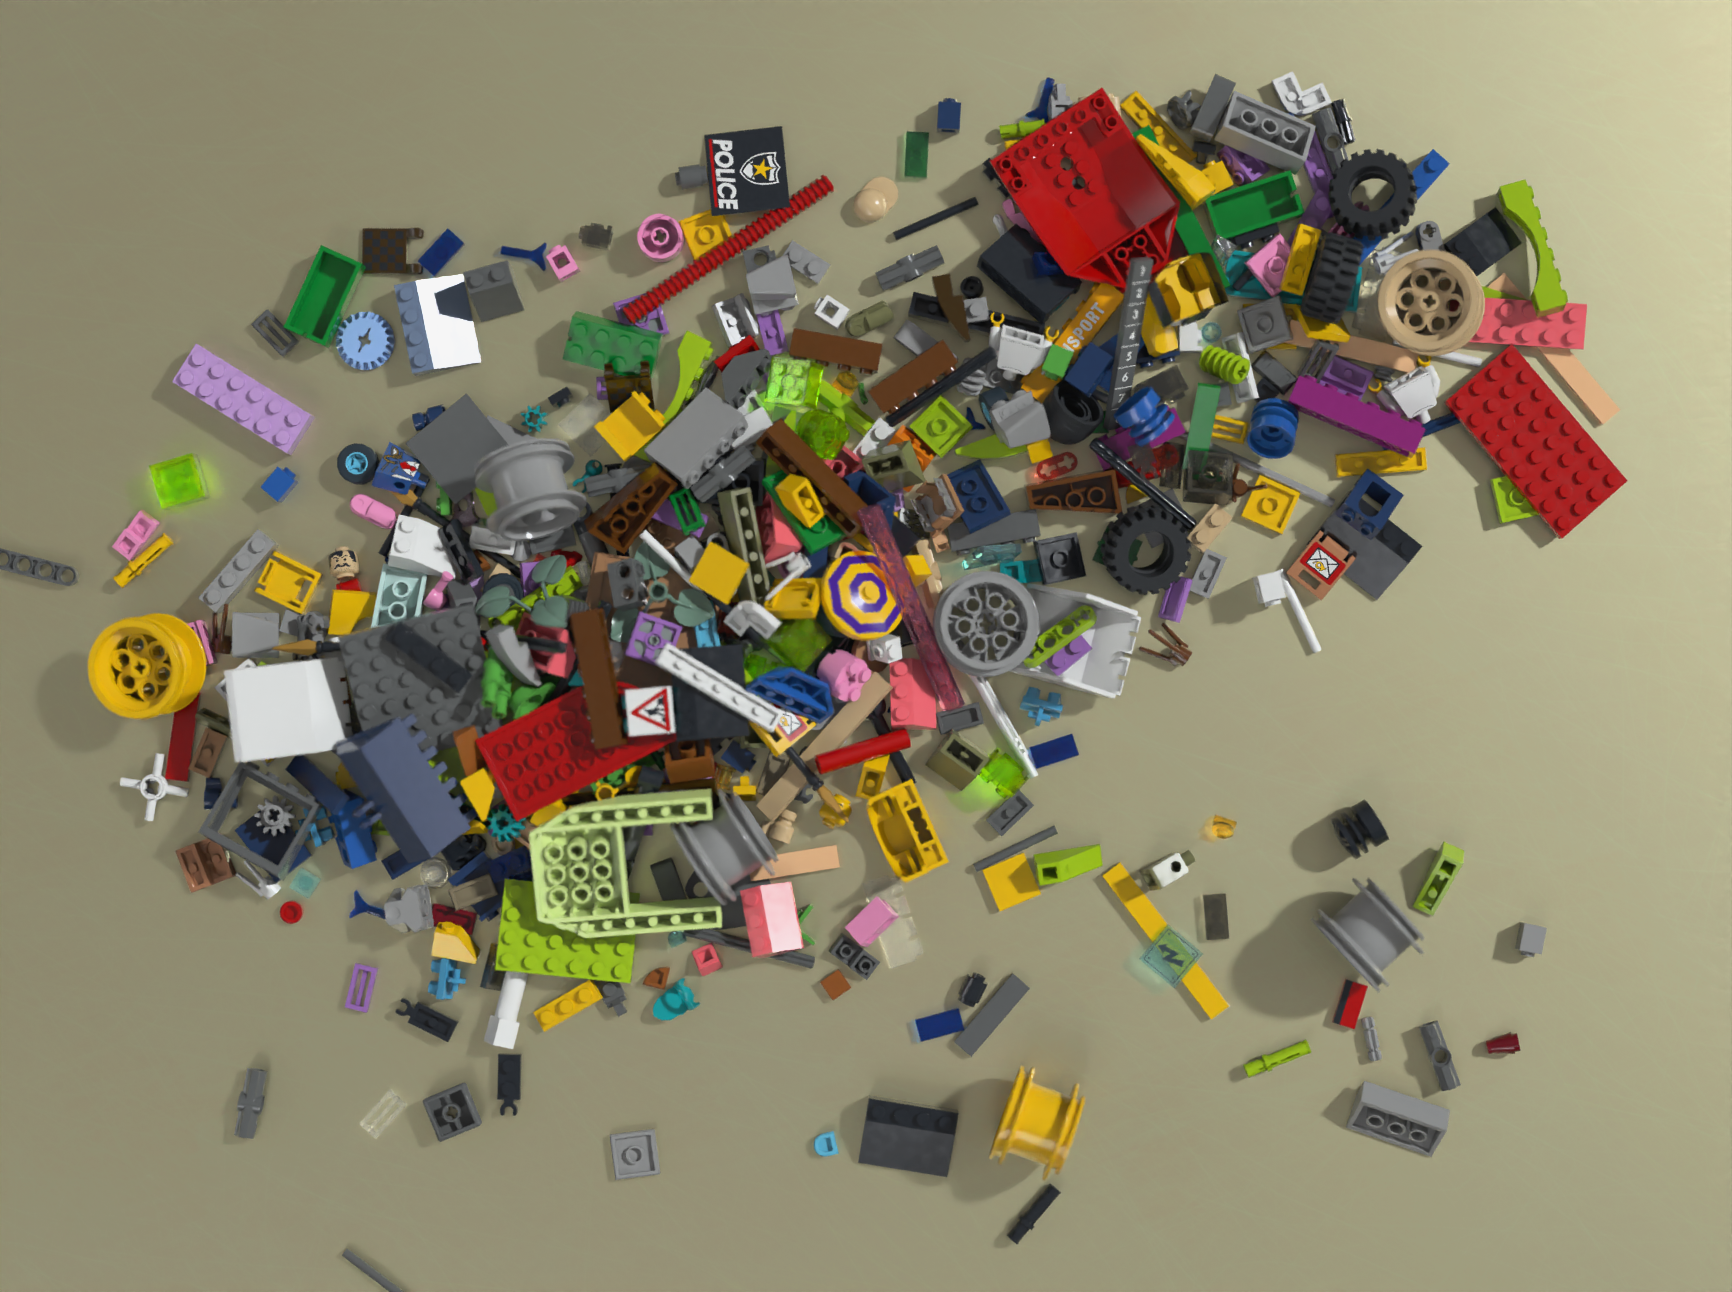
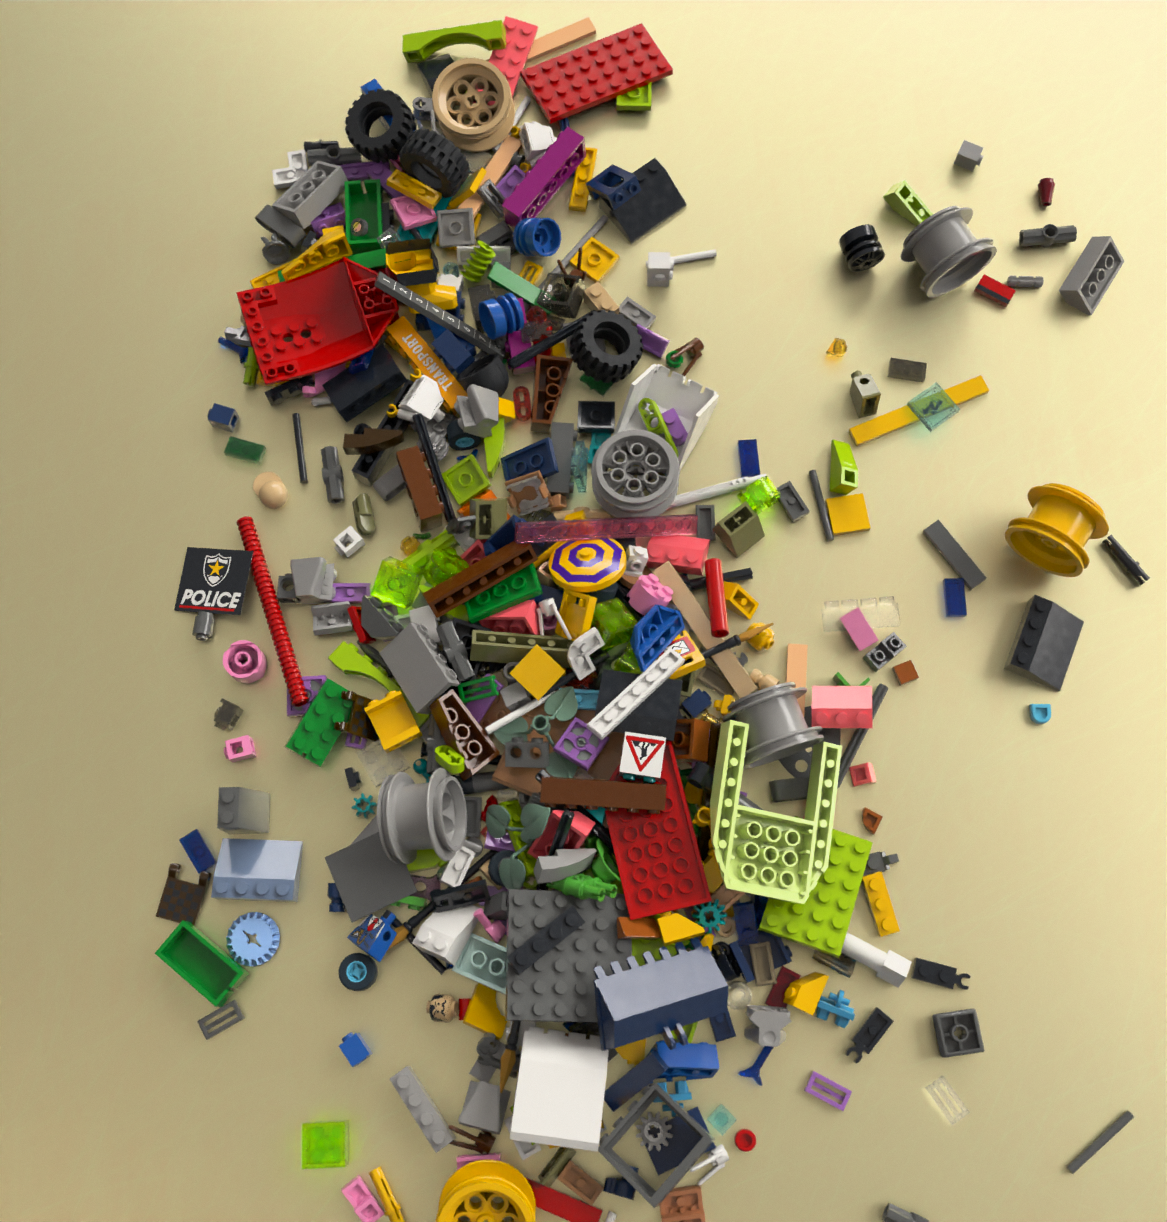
camera: 75 degrees left, 15 degrees down
lavender brick [172,344,315,455] -> none
yellow container [254,551,323,614] -> none
bright pink arm [350,494,396,529] -> none
clear blue piece [501,243,547,271] -> none
light grey tile [610,1128,660,1180] -> none
teal piece [653,978,700,1020] -> none
clear light blue hinge [668,931,687,948] -> none
yellow tile [679,209,733,261] -> none
yellow slope [775,474,825,528] -> none
light grey plate [783,240,830,284] -> none
reddish brown brick [789,328,882,375] -> none
yellow piece [866,779,949,883] -> none
black brick [958,972,988,1007] -> none
light grey plate [964,297,989,323] -> none
dark azure hips [1020,687,1063,726] -> none
bright green brick [1042,344,1073,381] -> none
lime pin [1243,1039,1311,1078] -> none
container [1286,530,1356,601] -> none
none -> dark grey tile [350,218,368,237]
none -> lime beam [435,745,464,774]
none -> dark grey slope [446,515,476,534]
none -> green plate [666,351,684,368]

